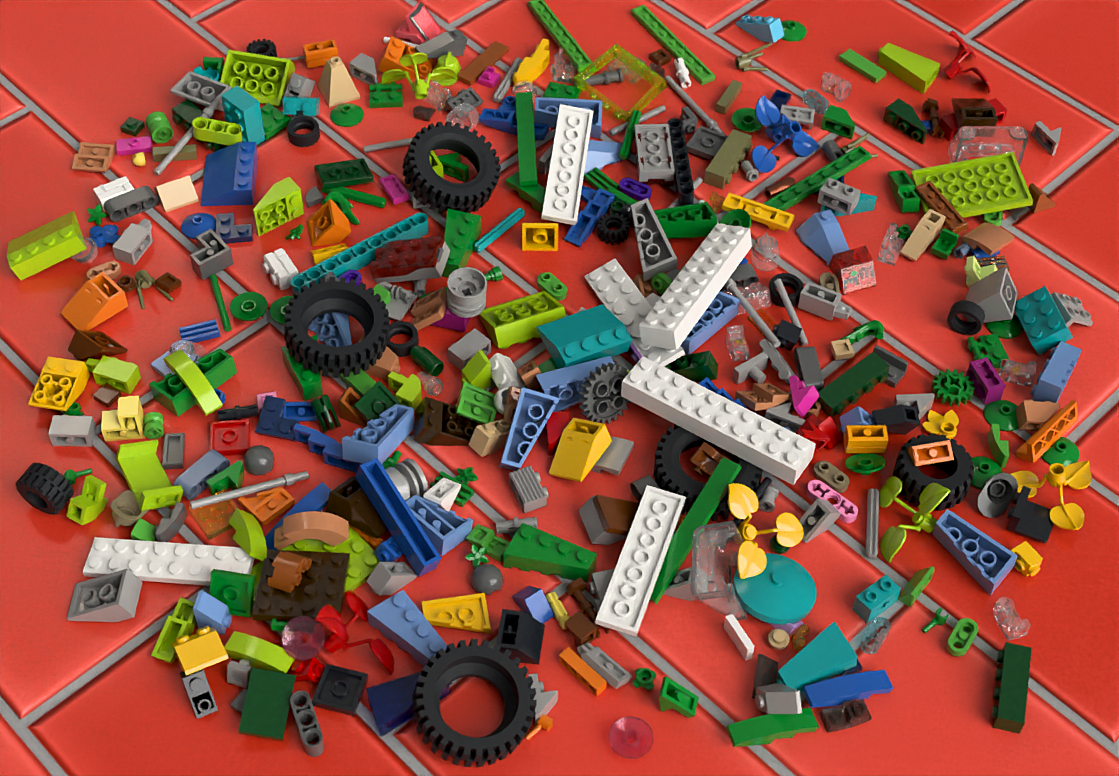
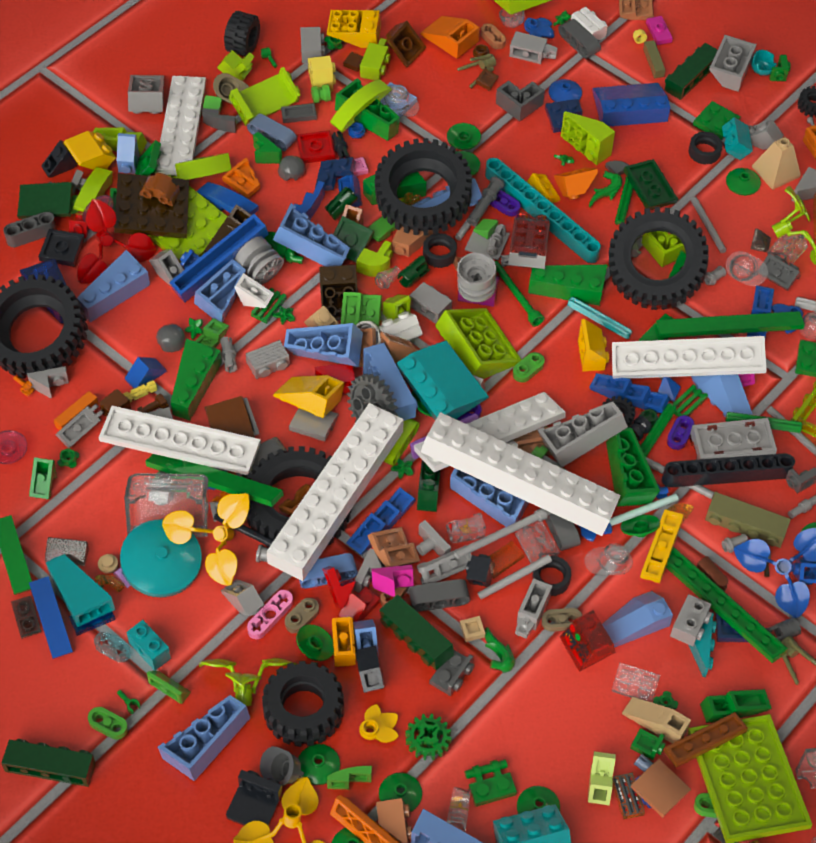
camera: 85 degrees right, 5 degrees up
dark green plate [120,117,145,137] -> none
bright green wheel [145,111,174,143] -> none
light grey bar [153,99,220,176] -> none
slope [153,175,199,212] -> none
blue tile [179,319,221,345] -> none
clear yellow plate [188,489,239,540] -> none
light grey bar [189,471,309,509] -> none
lime beam [192,117,242,146] -> none
green bar [209,274,232,332] -> none
lime slope [220,50,296,107] -> none
teal brick [221,86,265,145] -> none
white brick [262,248,299,290] -> none
nougat arch [274,511,349,550] -> none
green plate [369,82,403,108] -> none
yellow wing [422,593,491,633] -> none
black slope [496,609,545,665] -> none
medium blue wedge [535,97,602,139] -> none
dark grey plate [686,126,728,160] -> none
white tile [723,614,755,661] -> none
light grey slope [755,683,802,714] -> none
light grey axle [866,488,879,559] -> none
light grey slope [893,393,935,421] -> none
orange slope [908,440,954,466] -> none
black tyre [947,301,985,335] -> none
light grey slope [963,267,1018,323] -> none
magenta brick [965,357,1006,404] -> none
clear leg [993,597,1031,641] -> none
yellow brick [1010,541,1043,577] -> none

